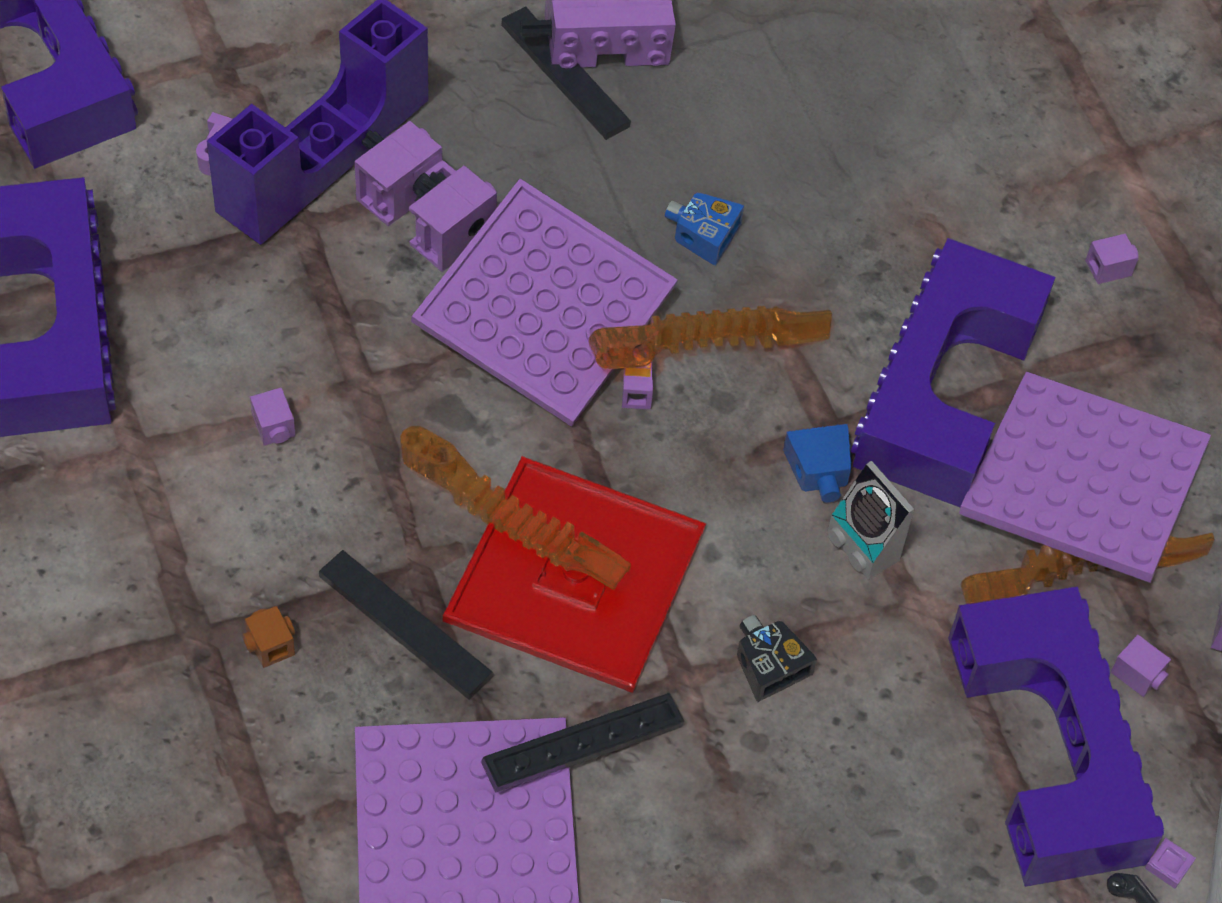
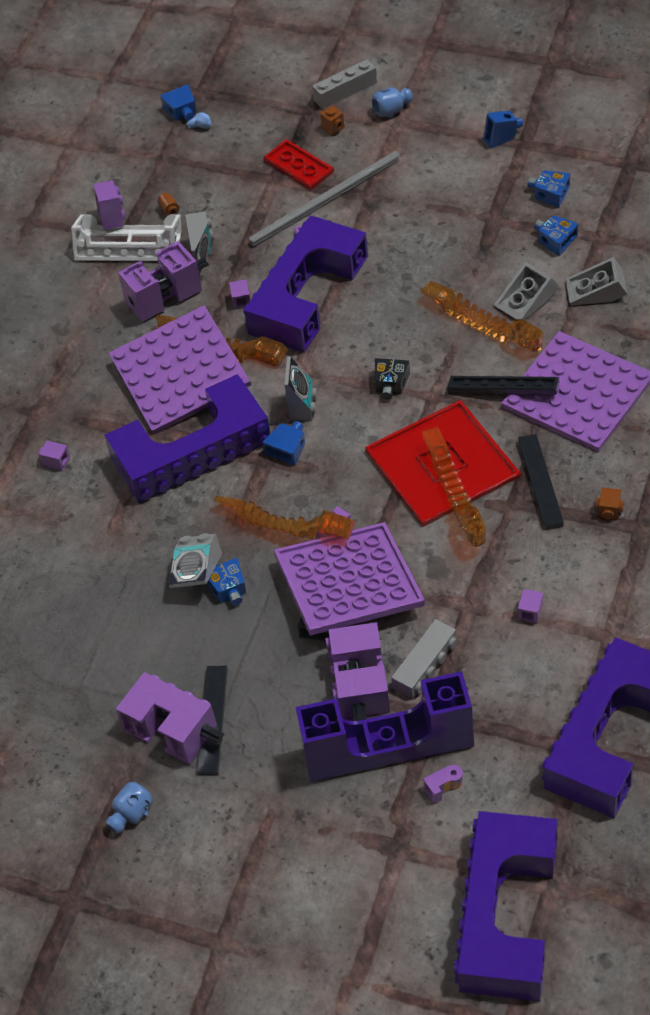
camera: 130 degrees left, 5 degrees down
none -> slope [169,533,222,588]
none -> light grey brick [391,619,458,699]
none -> clear orange piece [421,281,543,352]

